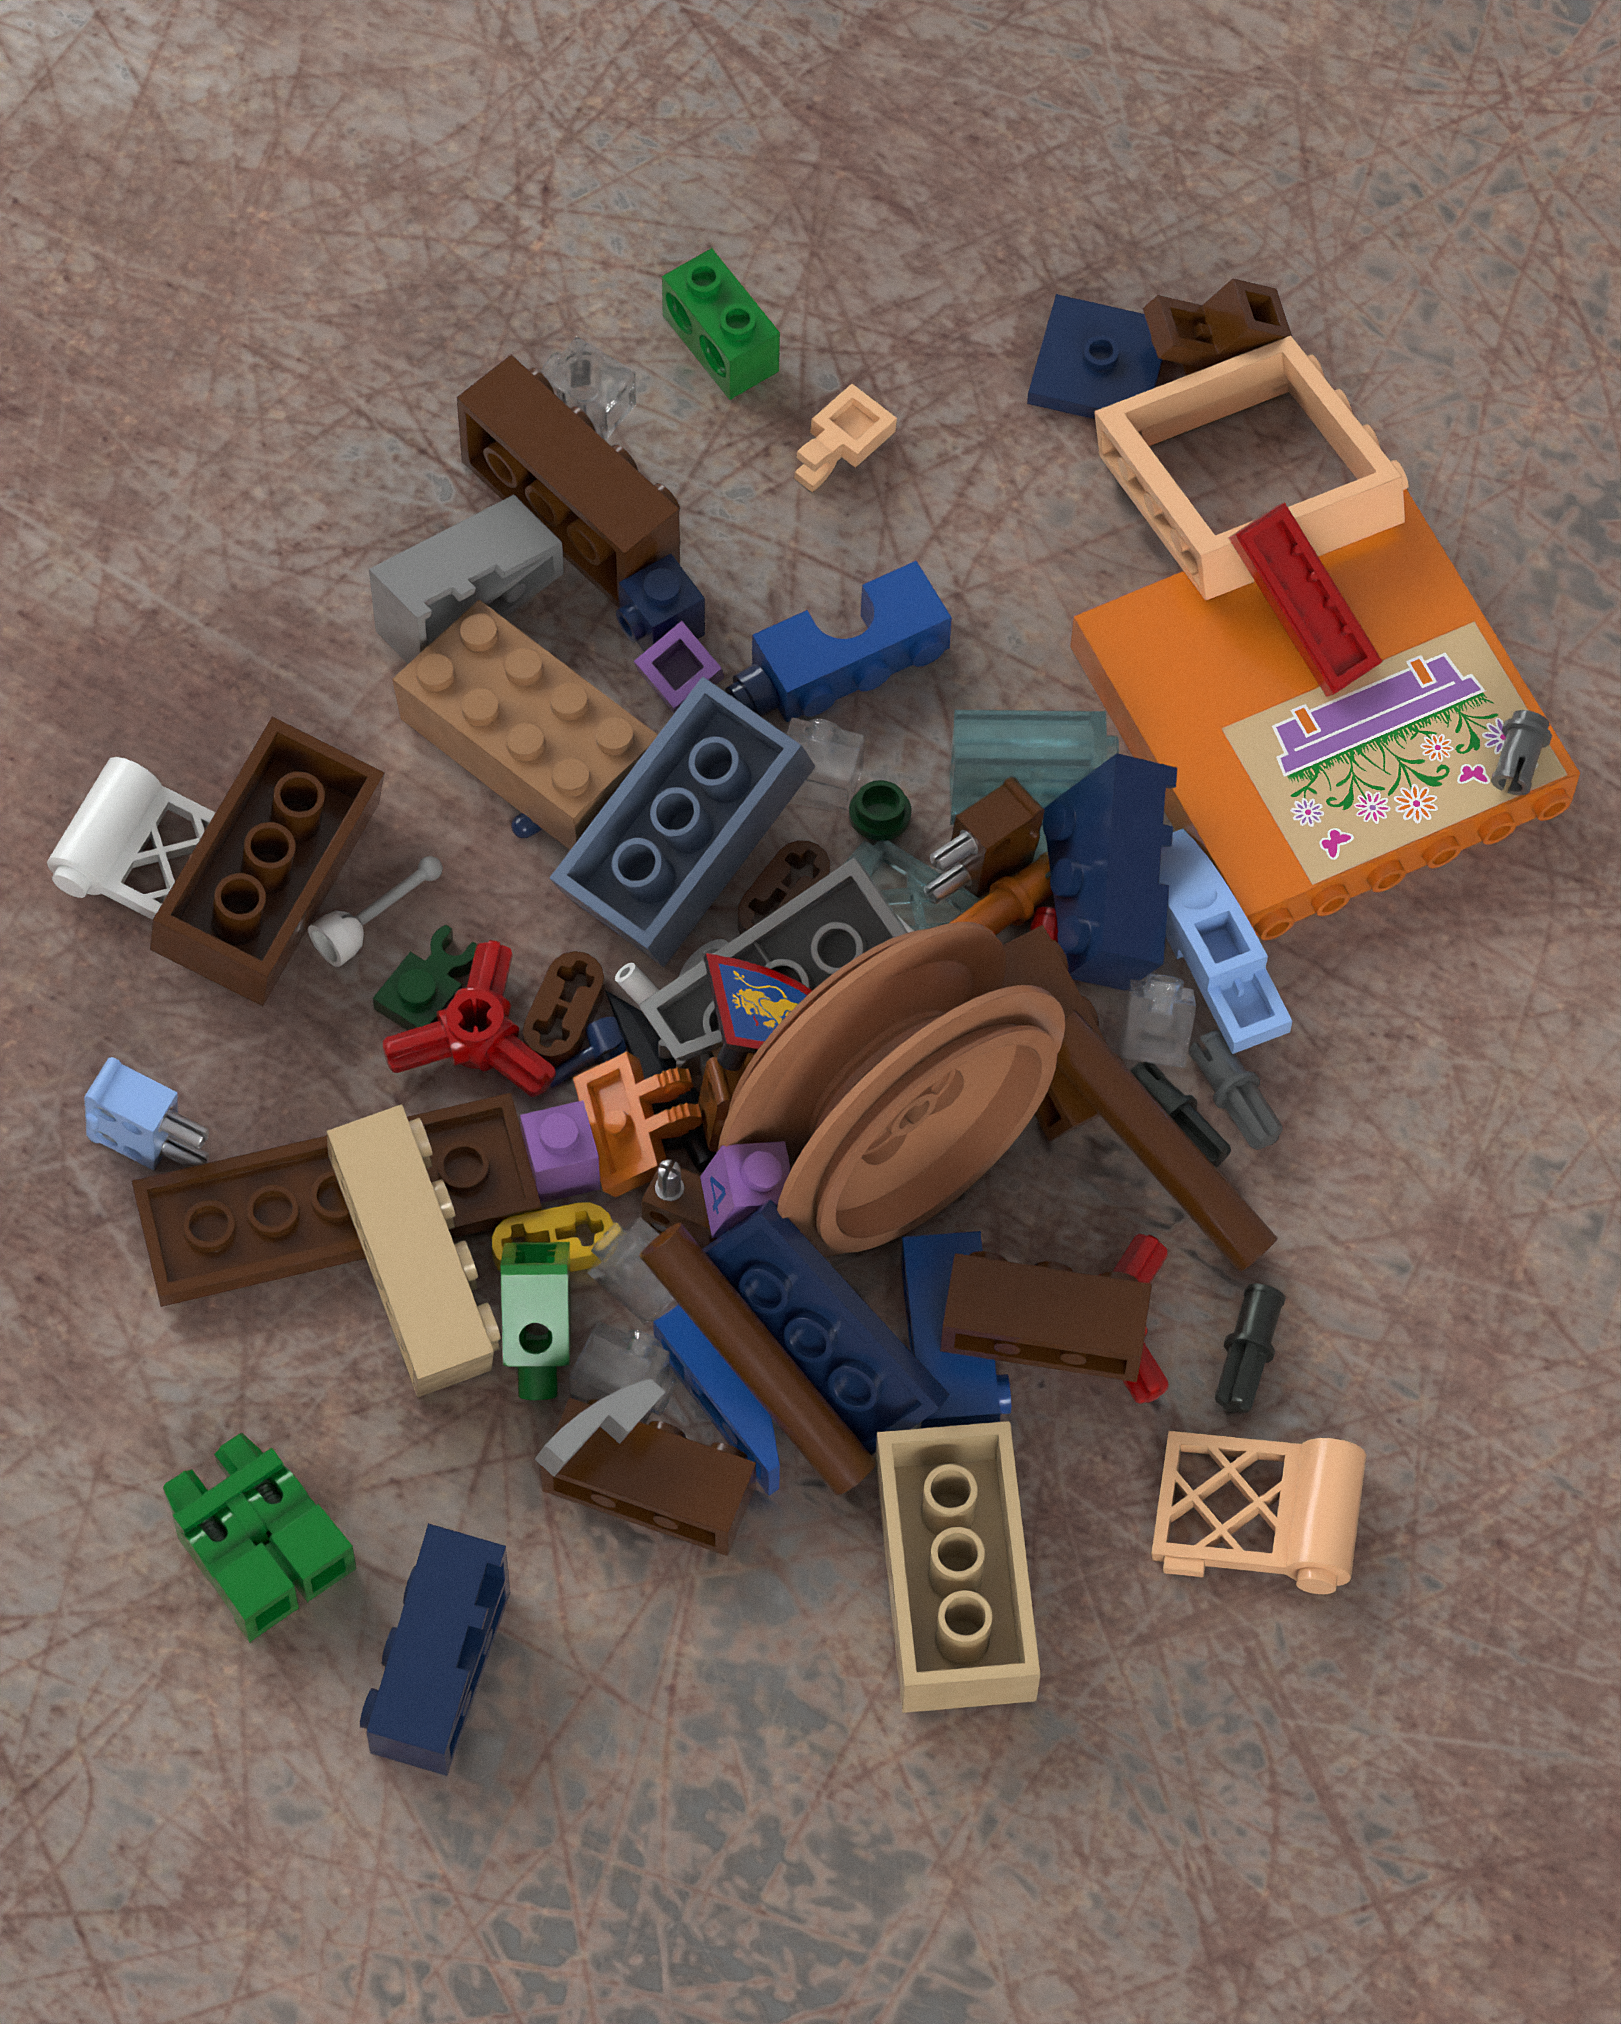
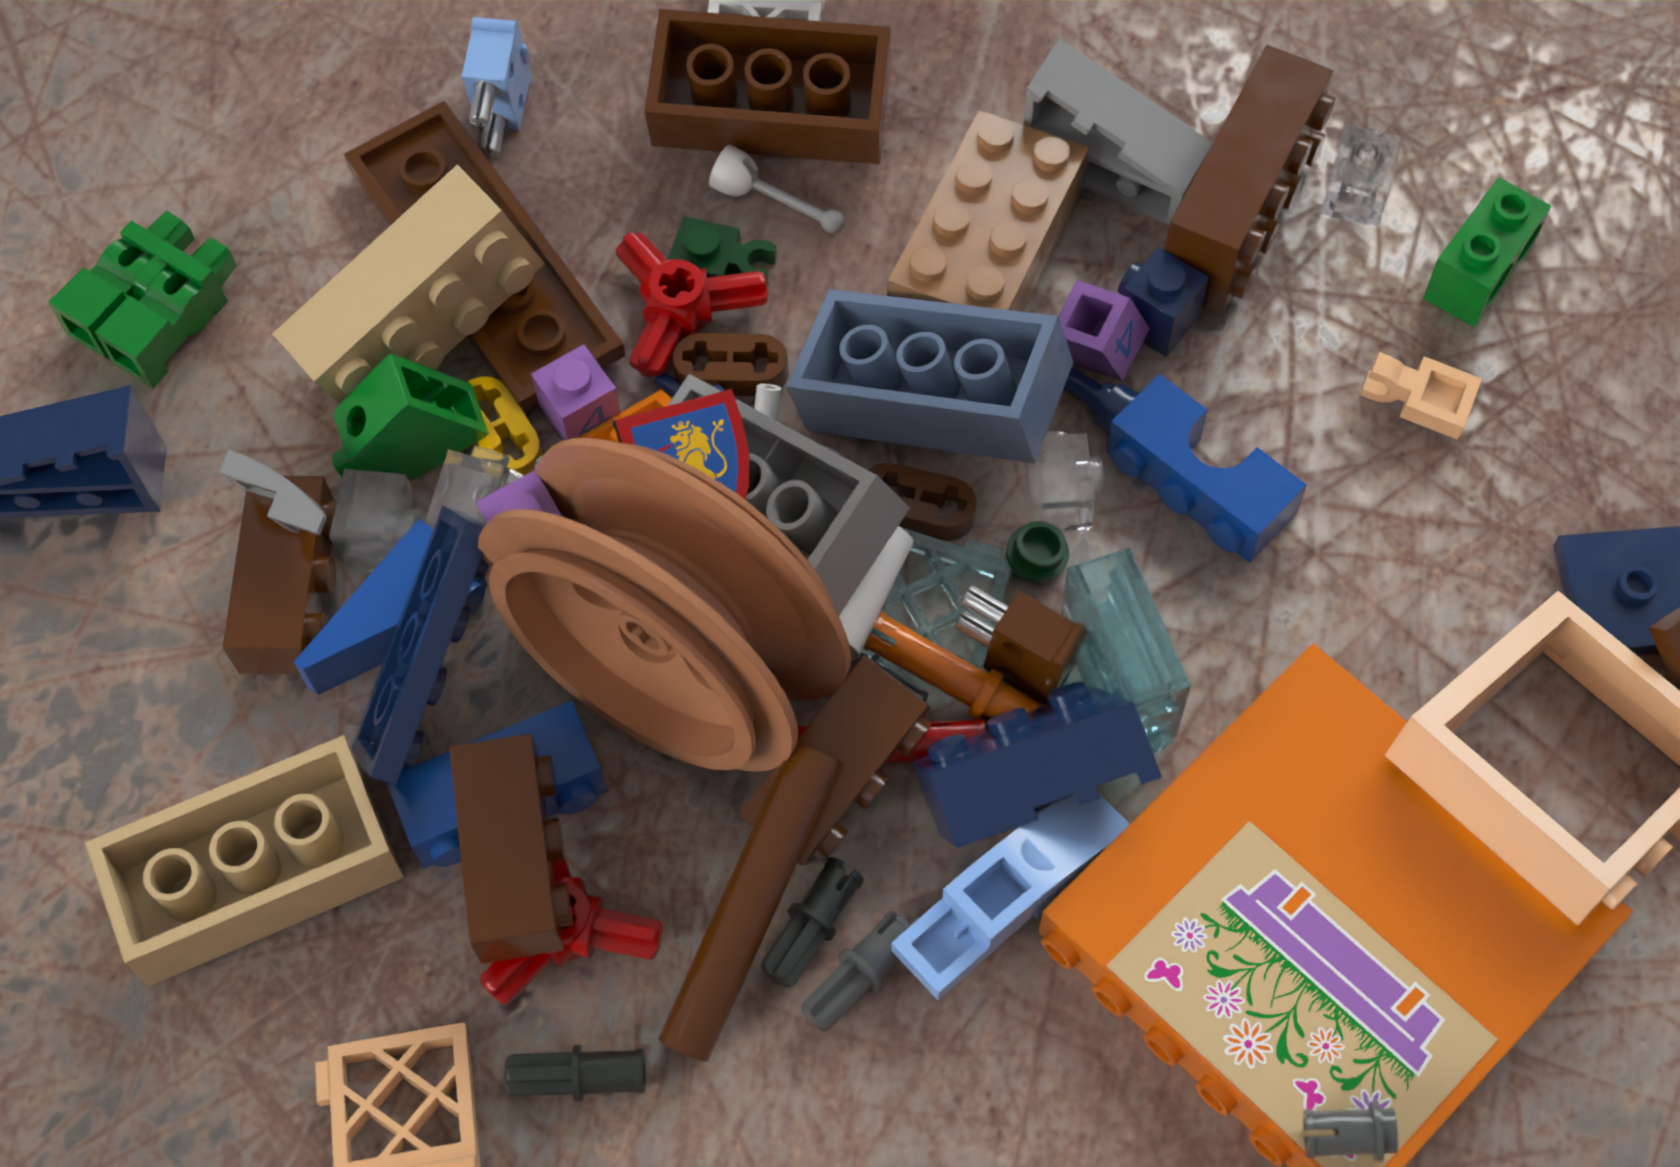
camera: 75 degrees right, 0 degrees up
reddish brown piece [639,1223,877,1495] -> none
clear brick [1120,974,1196,1068] -> none
red plate [1228,502,1383,697] -> none

